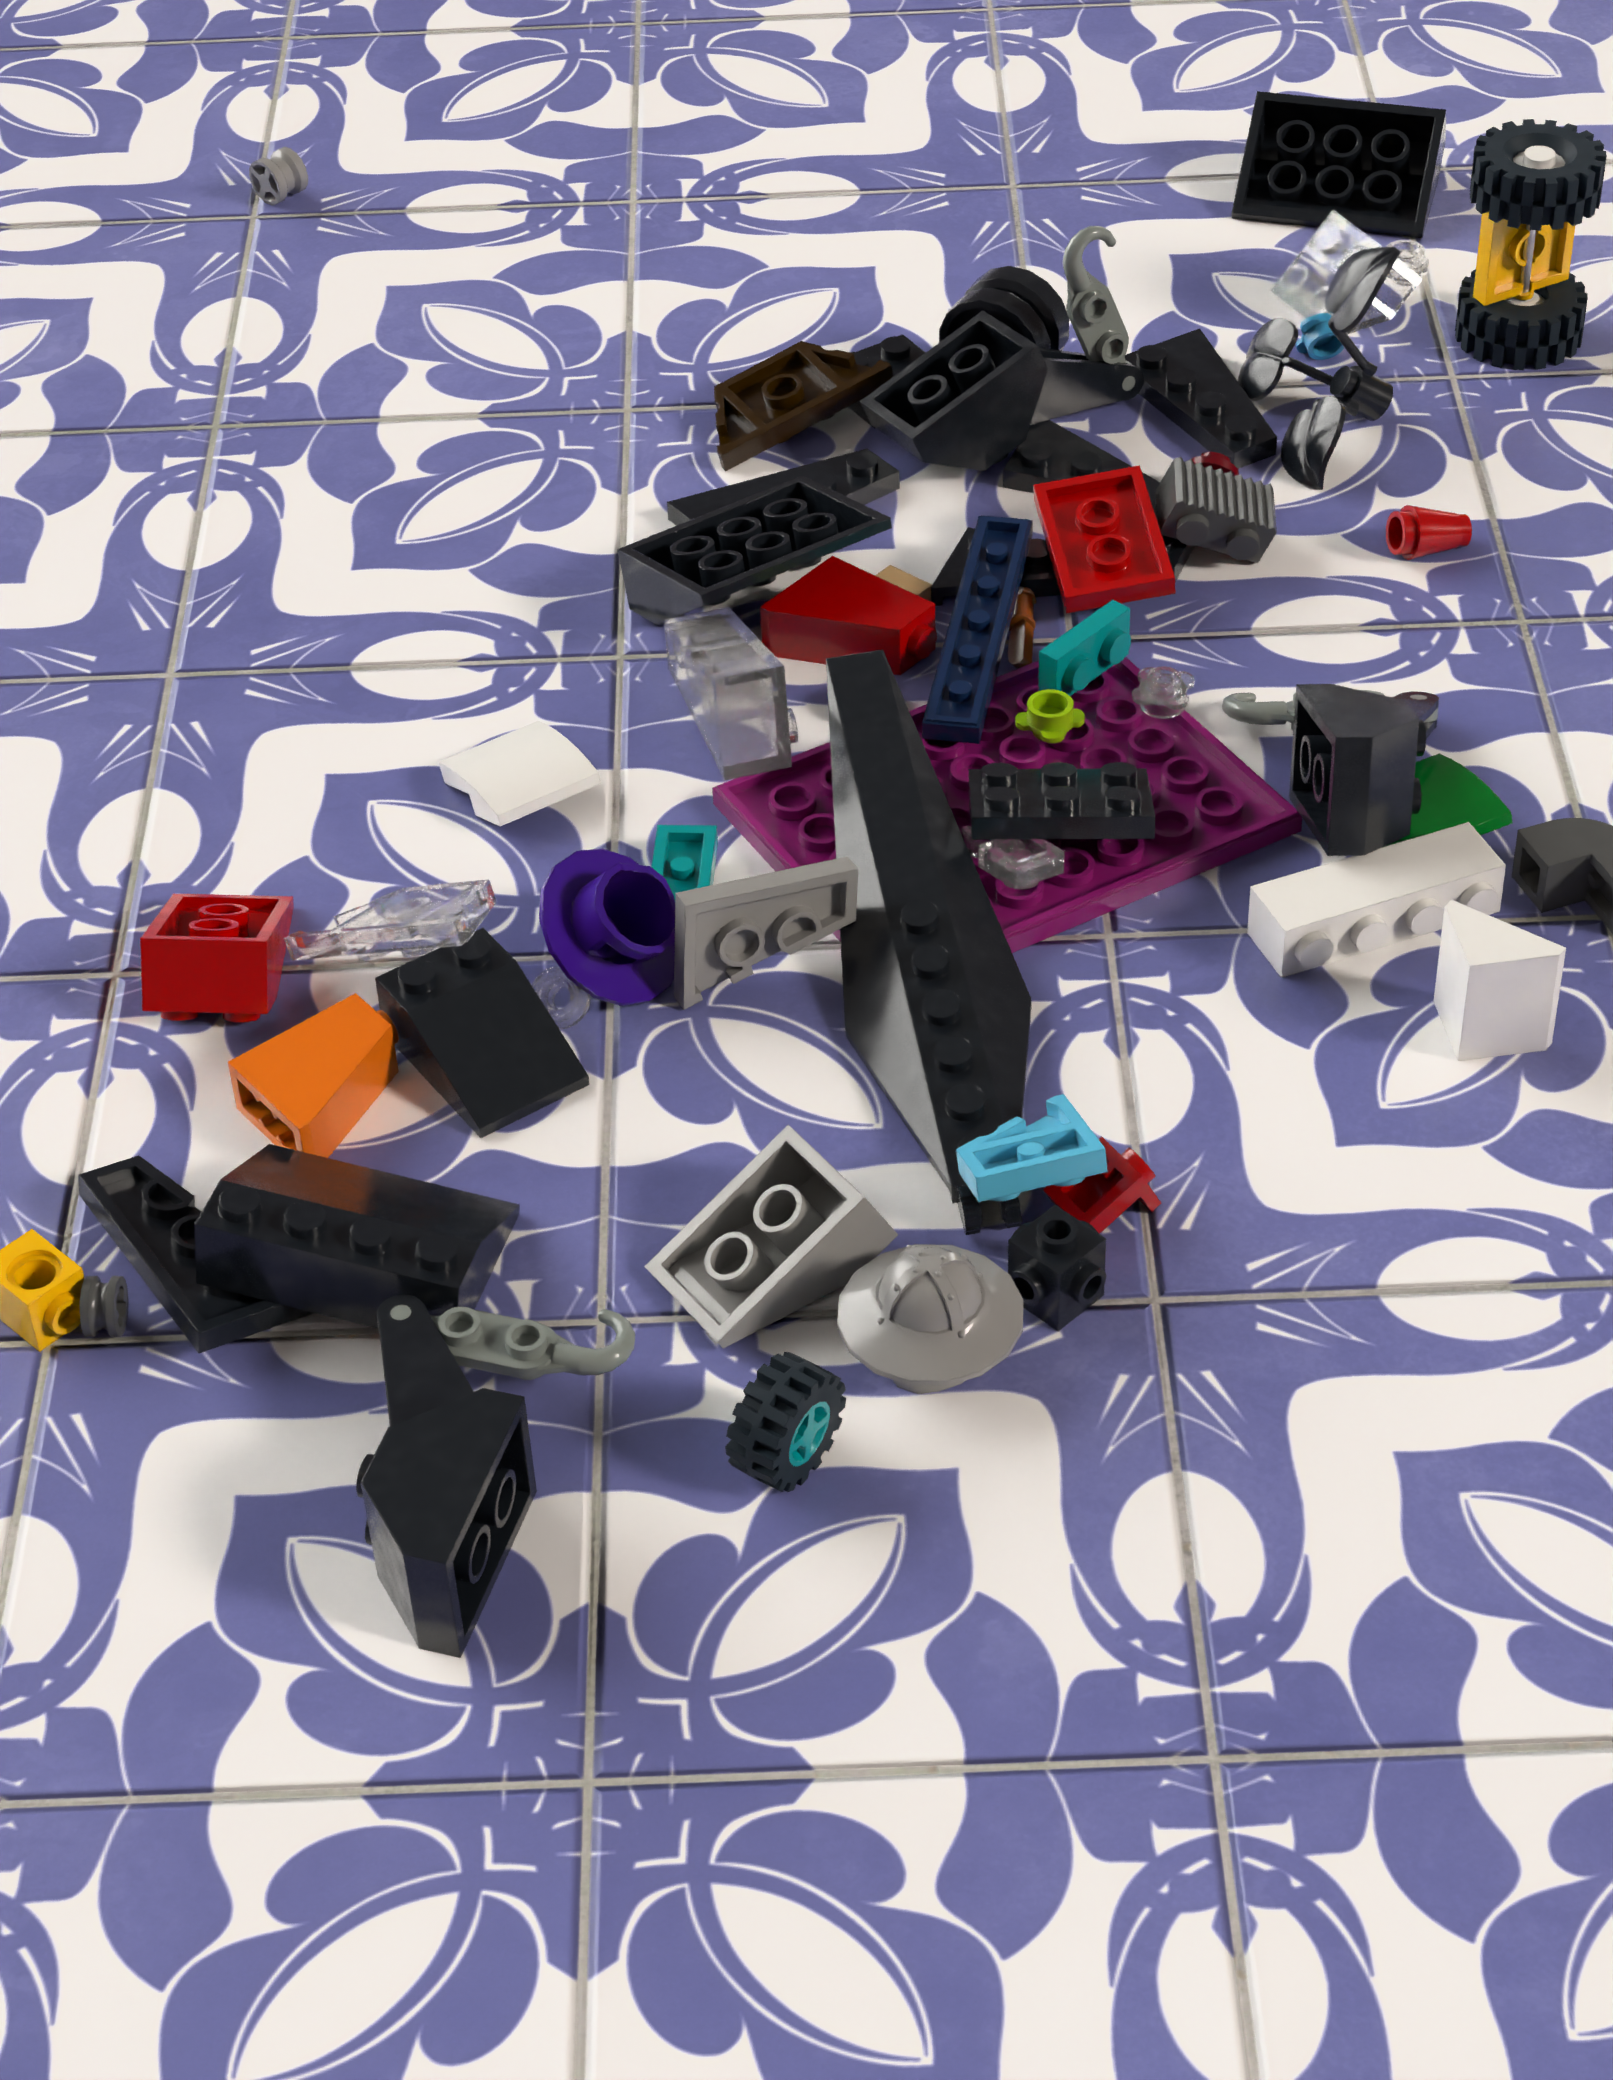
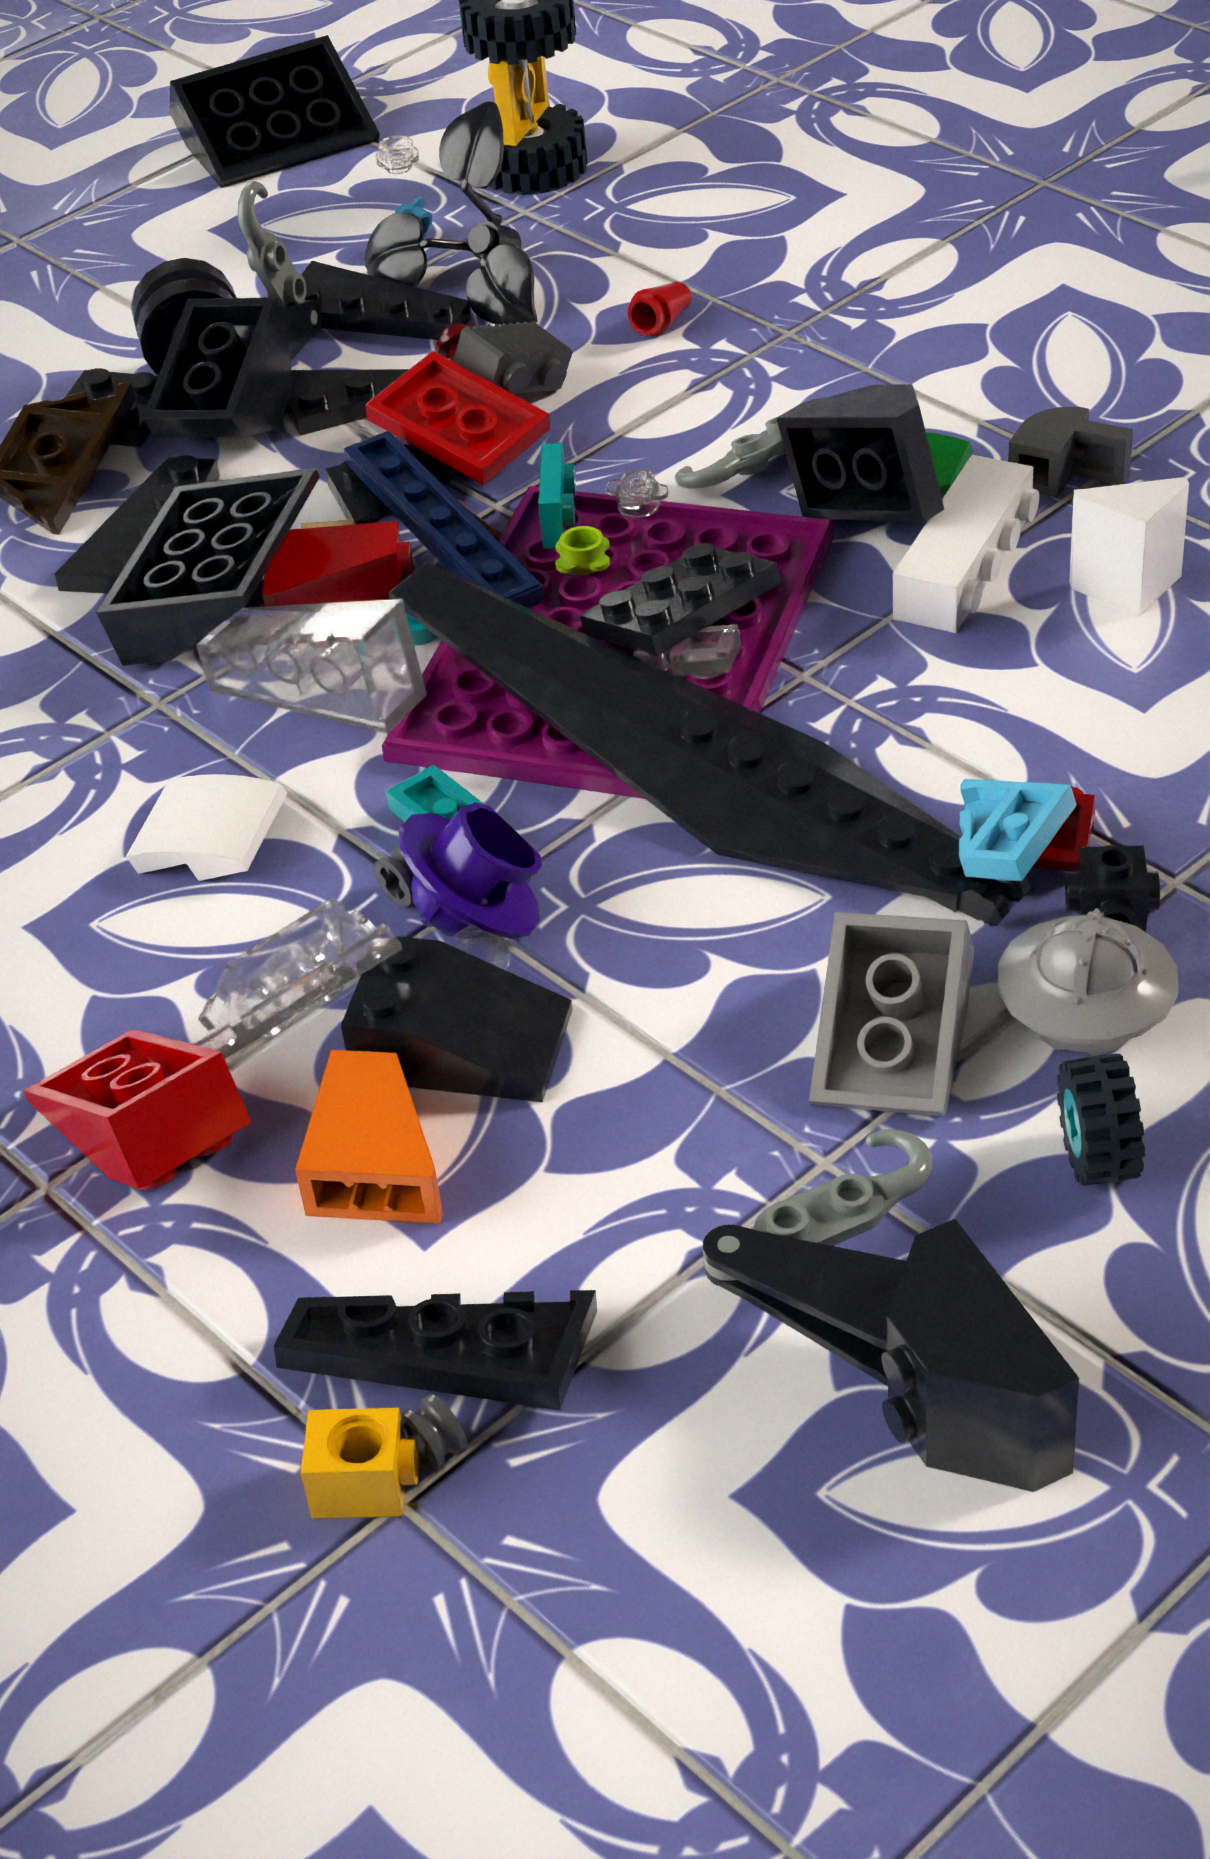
camera: 40 degrees left, 0 degrees up
black slope [195,1144,520,1328] -> none
light grey wing [674,856,858,1010] -> none
clear slope [1271,210,1423,335] -> none

